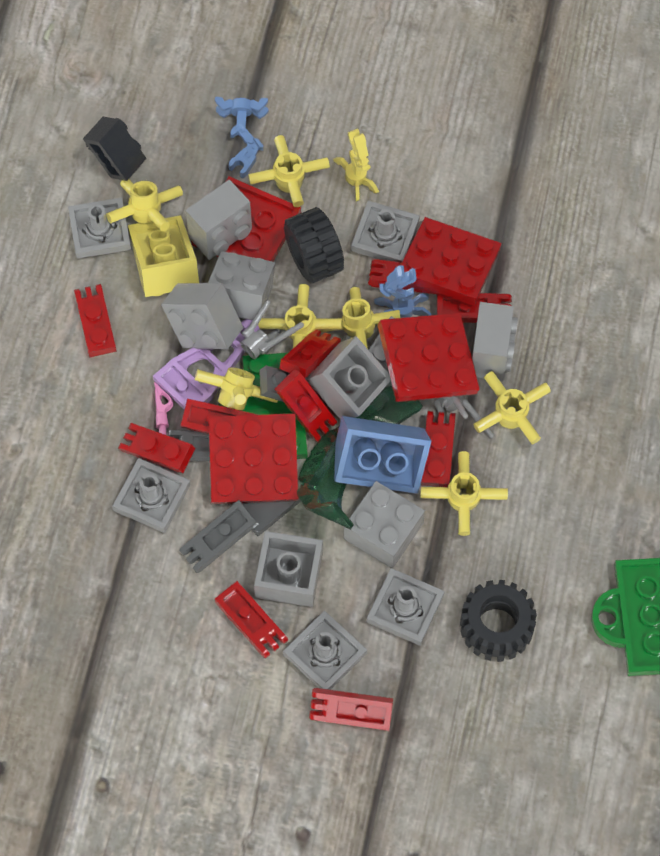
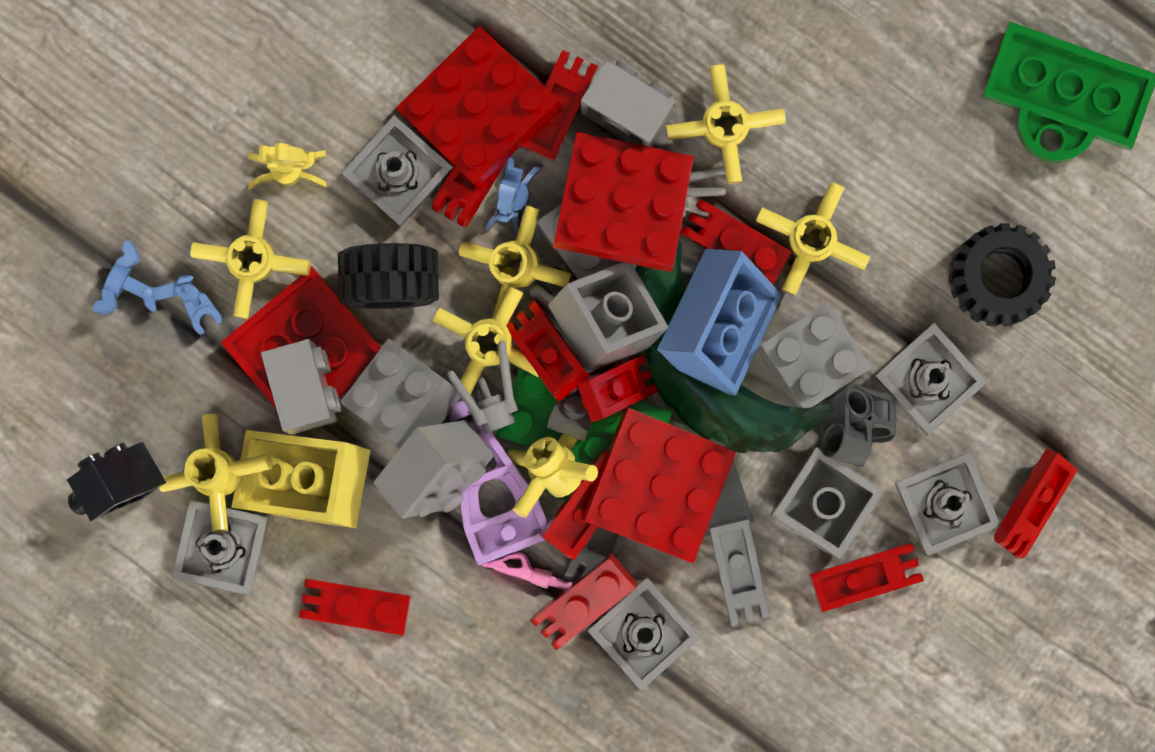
camera: 65 degrees left, 20 degrees up
none -> dark grey piece [820,384,896,467]

